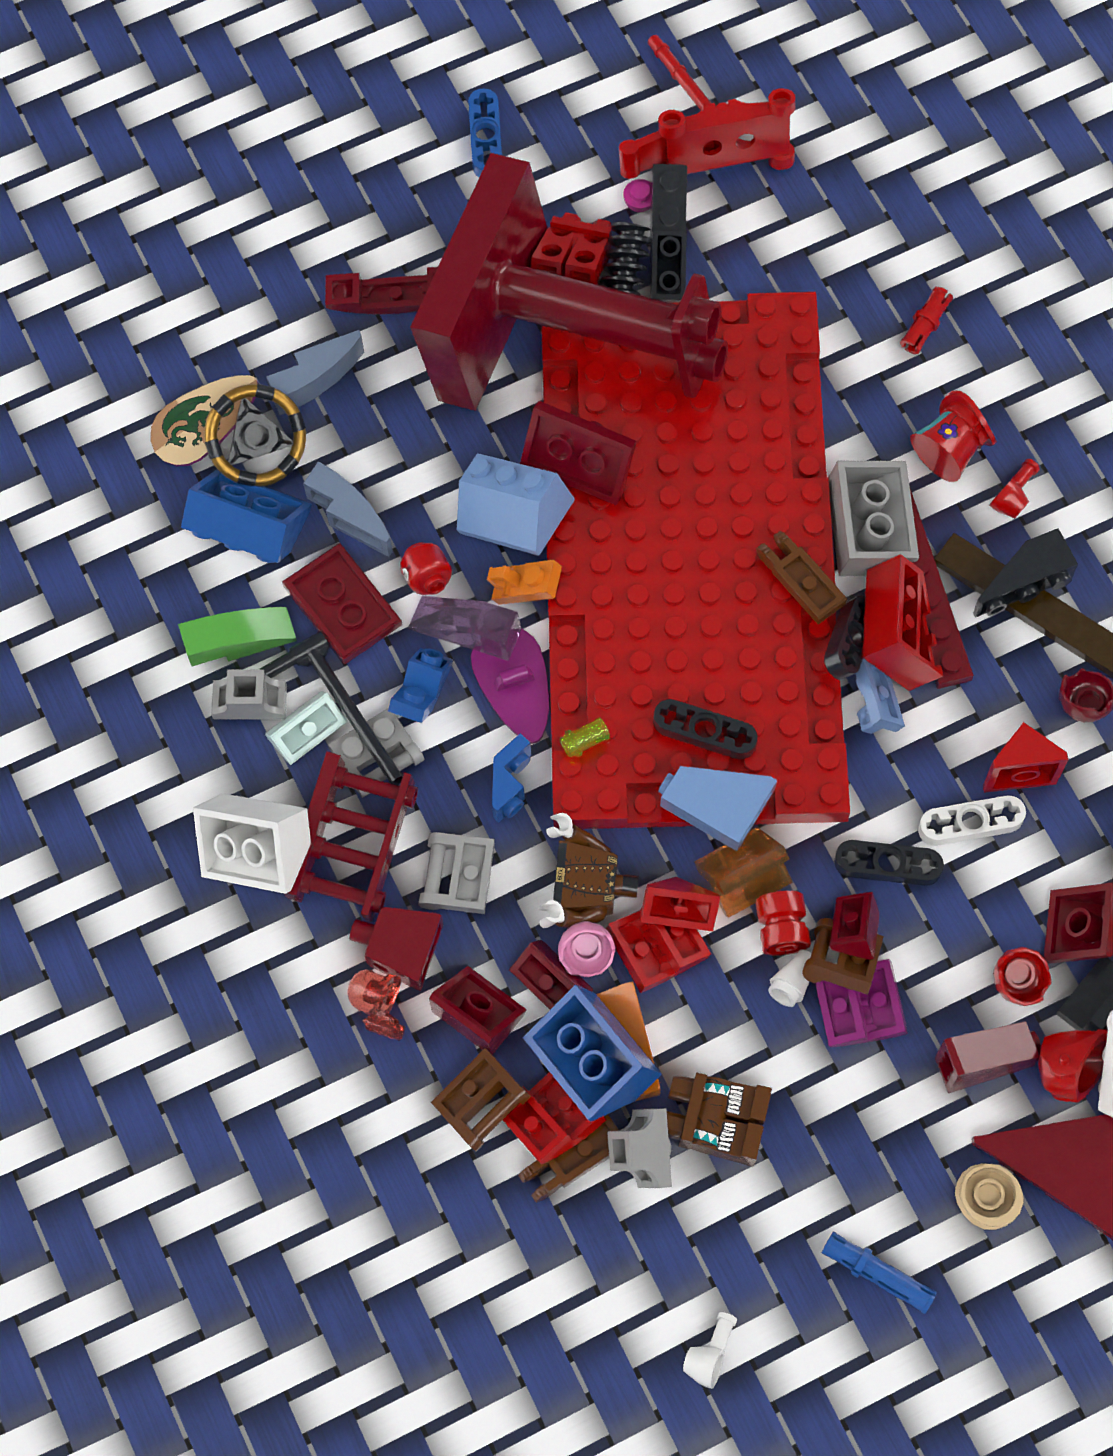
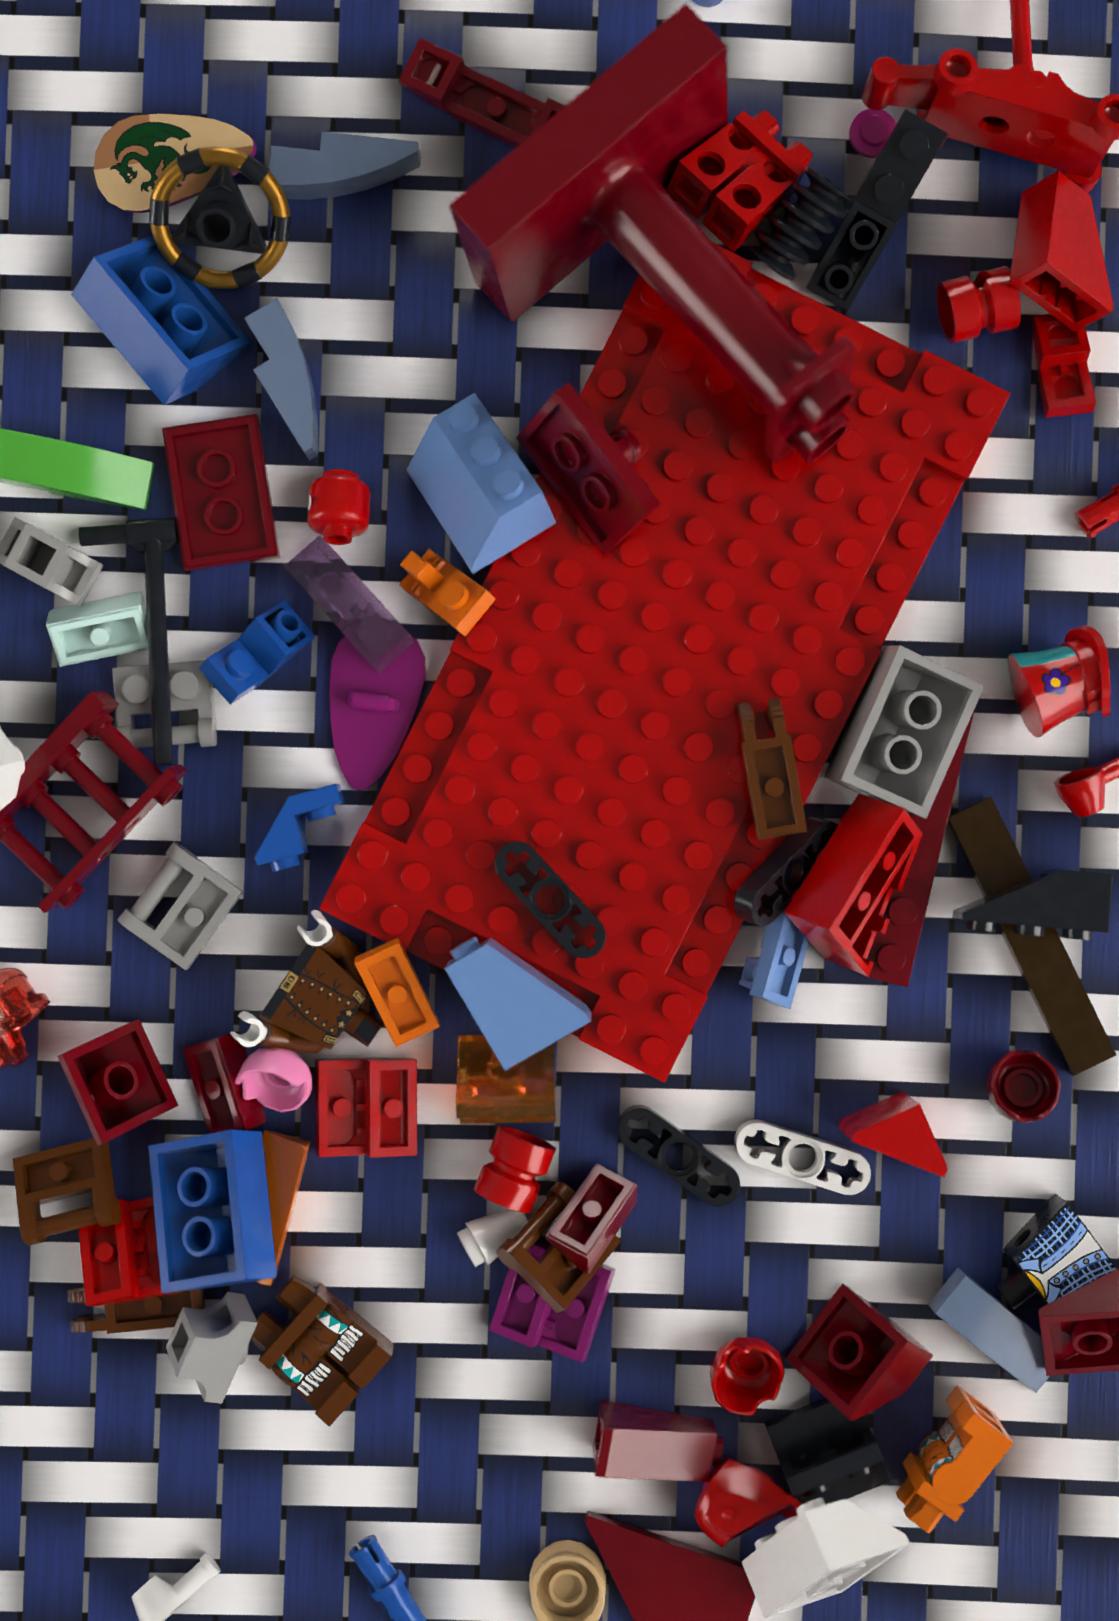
camera: 25 degrees right, 20 degrees up
dark red torso [349,907,444,991] -> none
clear neon green pin [560,718,610,757] -> none
red slope [639,877,721,932] -> none
none -> orange hinge [354,937,440,1047]
none -> red wheel [936,266,1021,344]
none -> red slope [1009,170,1113,332]
none -> red slope [1032,314,1096,418]

